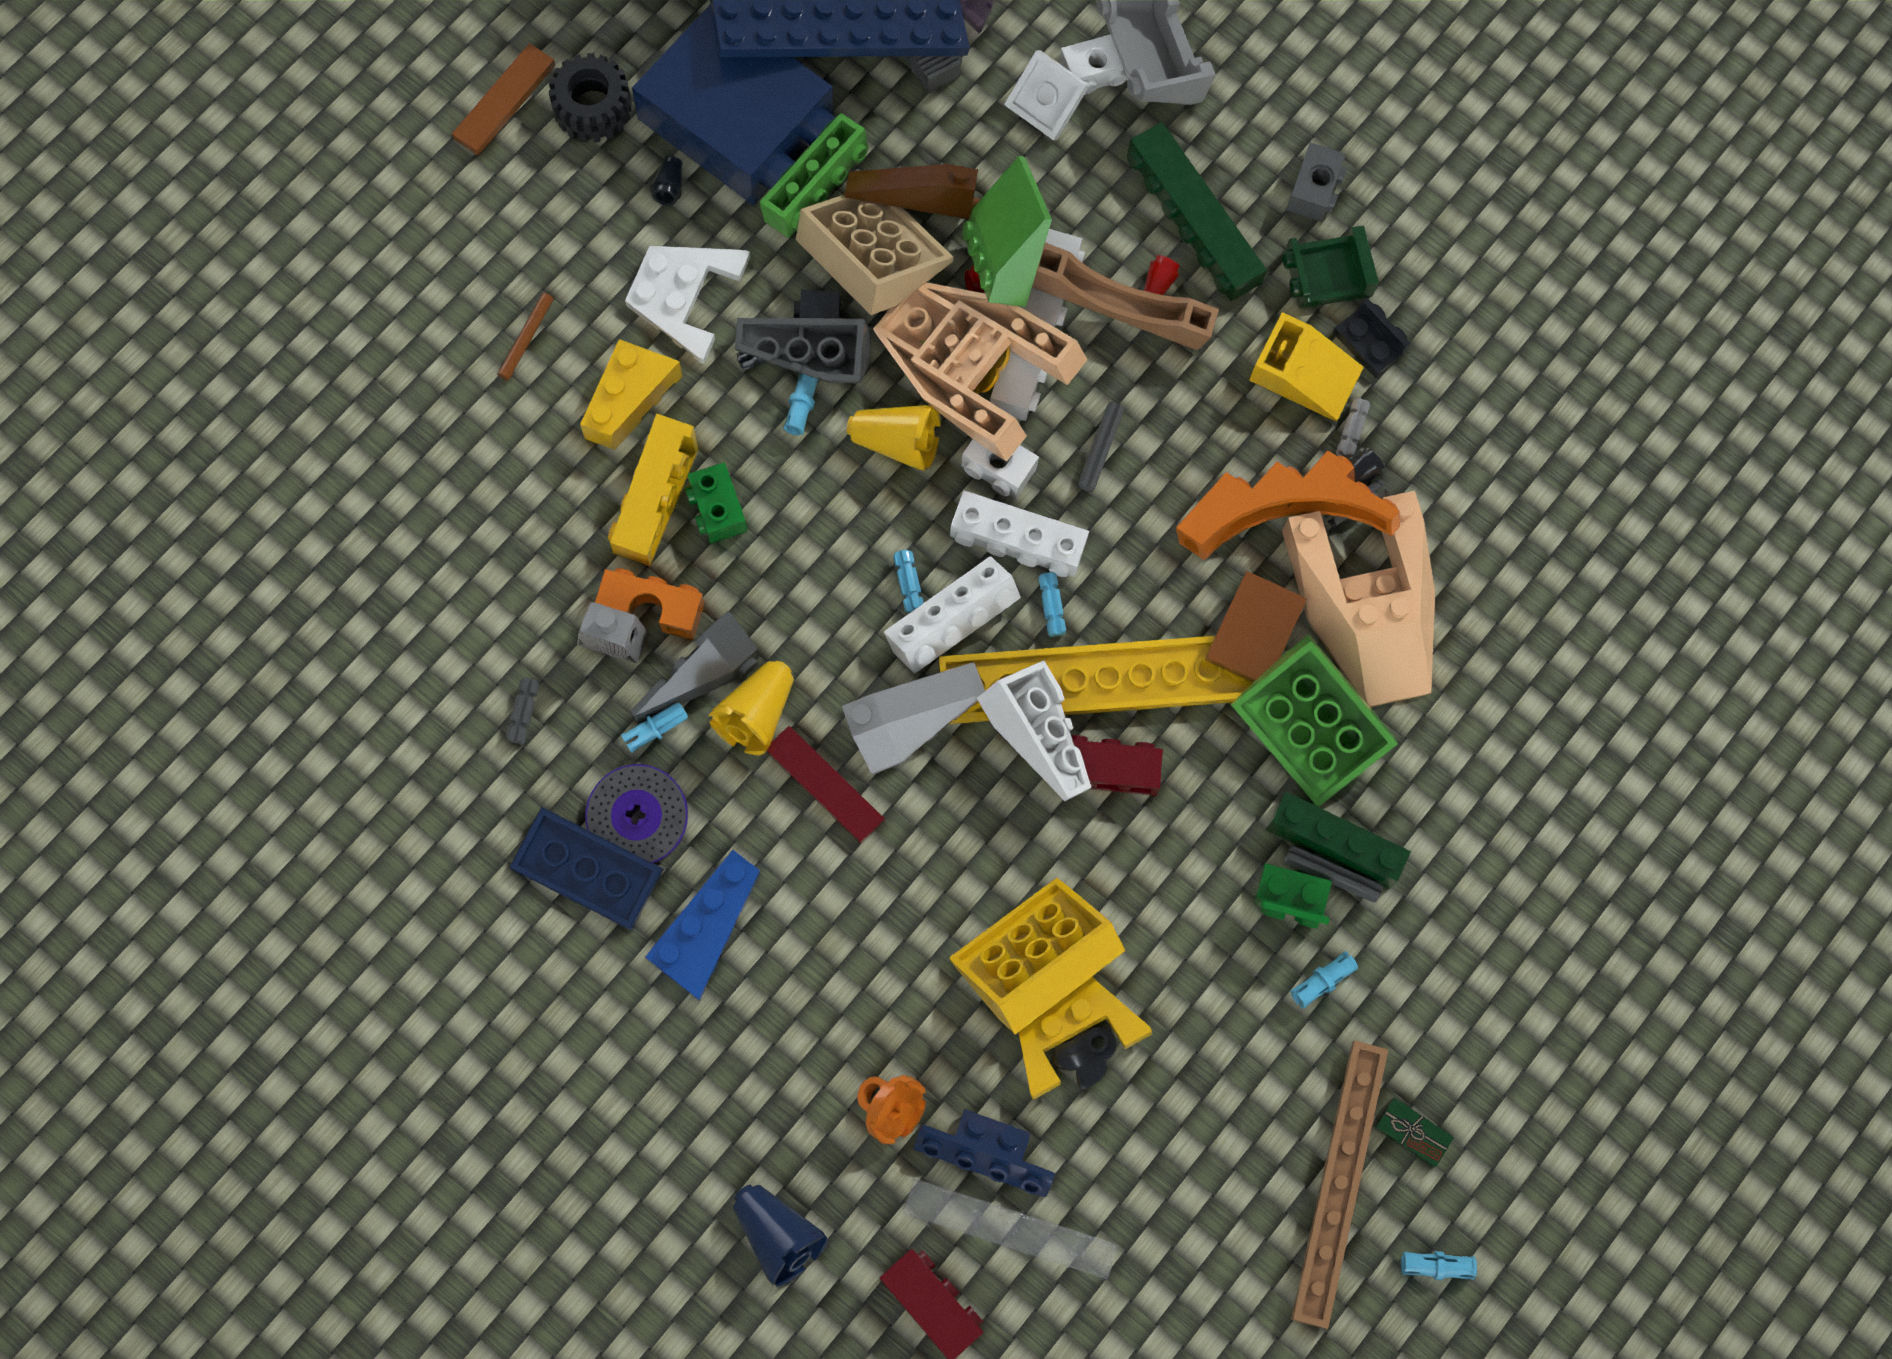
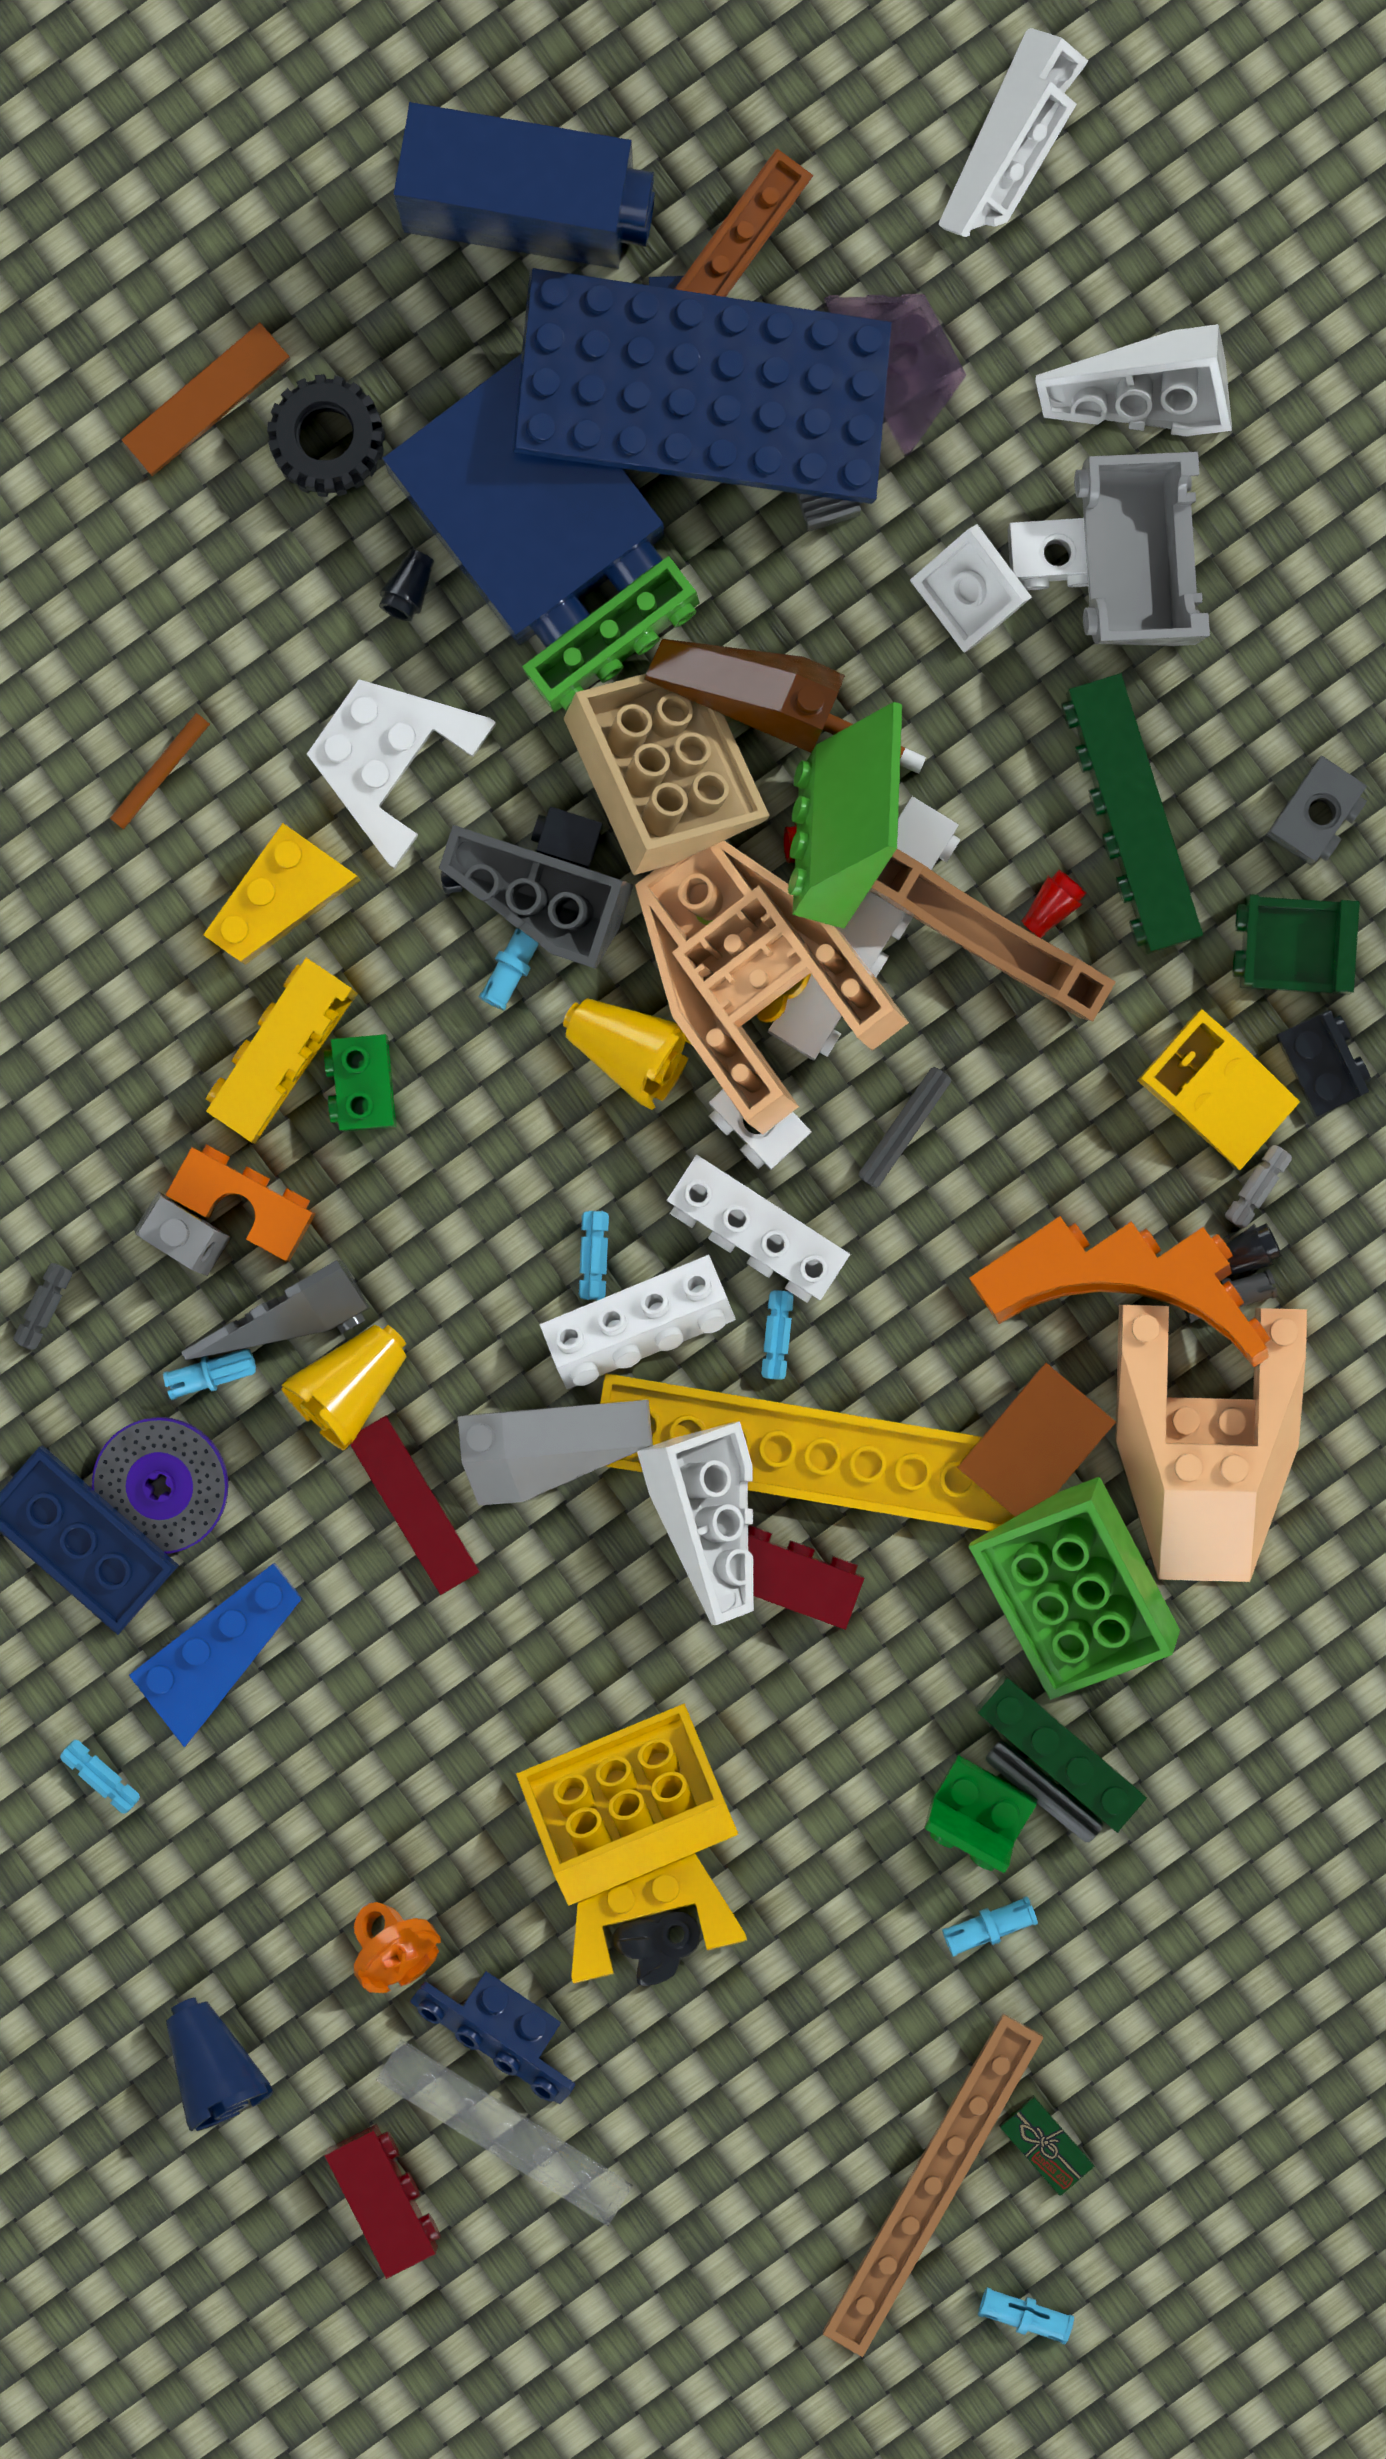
camera: 30 degrees right, 15 degrees up
none -> medium azure axle [60,1740,140,1814]

